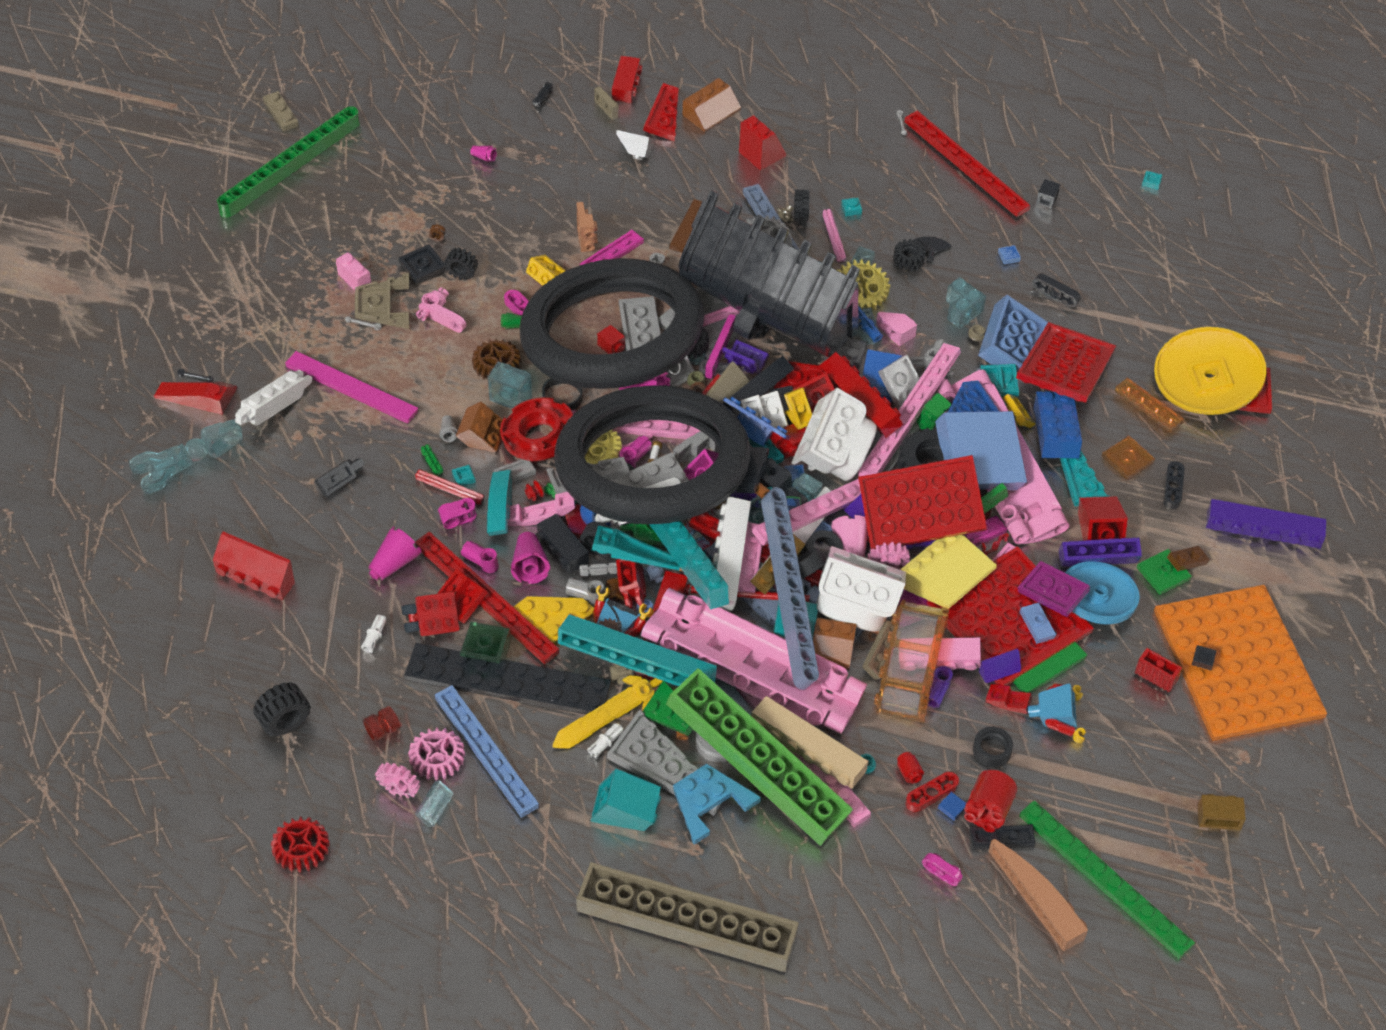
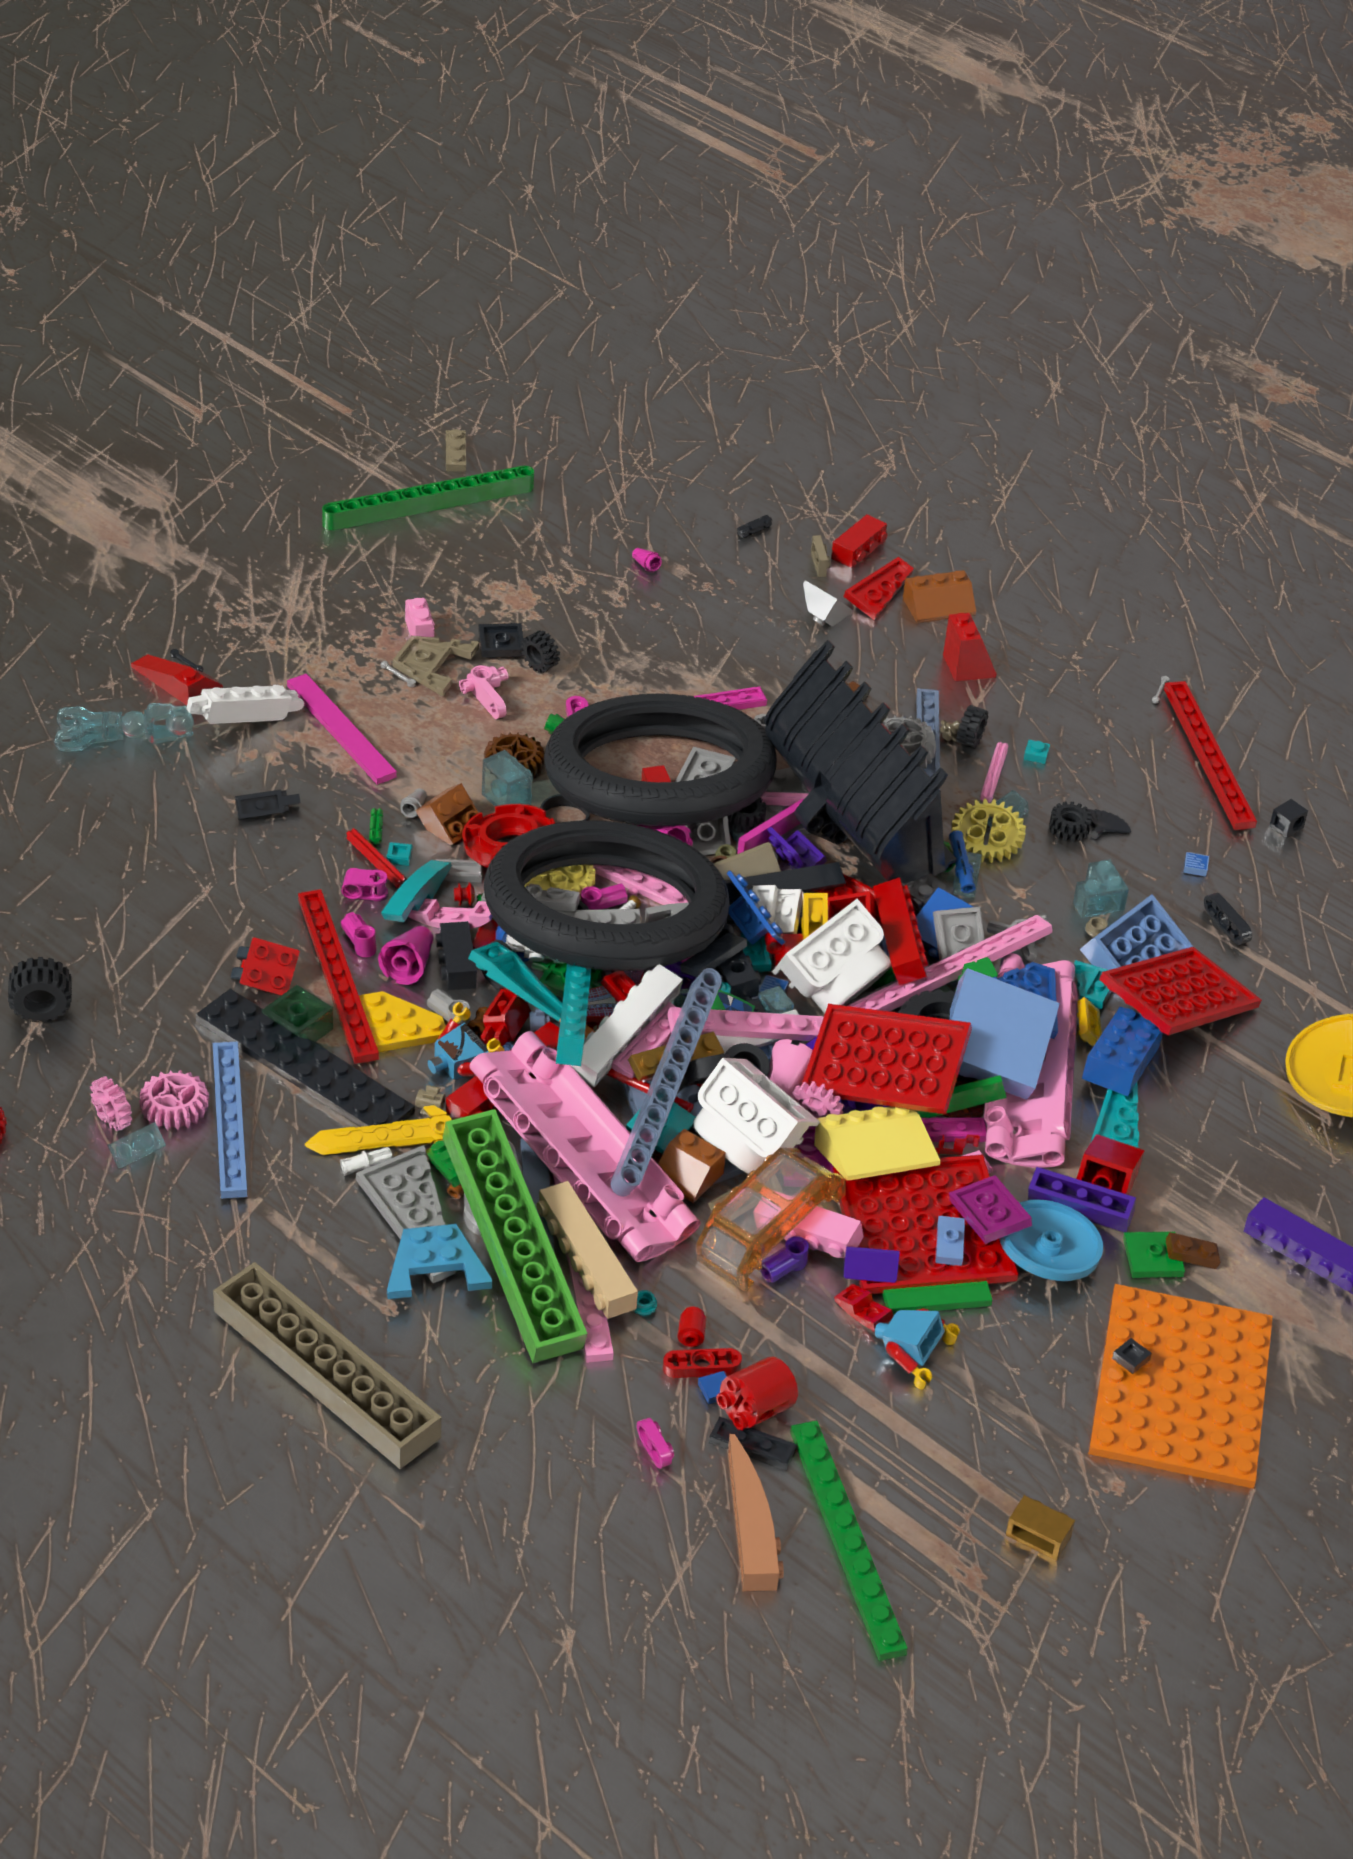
camera: 25 degrees right, 10 degrees down
slope [213,531,295,600] -> none
white axle [361,614,386,653] -> none
clear red wheel [362,705,401,743] -> none
dark pink cone [368,526,422,581] -> none
reddish brown bush [429,224,446,242] -> none
red slope [437,569,488,624] -> none
yellow bracket [526,255,566,286] -> none
teal brick [558,614,717,686] -> none
nougat plate [576,202,598,252] -> none
light grey axle [580,562,617,576] -> none
teal slope [590,769,661,831] -> none
bright pink slope [876,312,917,346] -> none
black tyre [972,726,1013,767] -> none
clear orange tile [1101,436,1155,480] -> none
clear orange plate [1115,377,1184,433] -> none
red brick [1135,648,1183,692] -> none
black beam [1163,461,1185,509] -> none

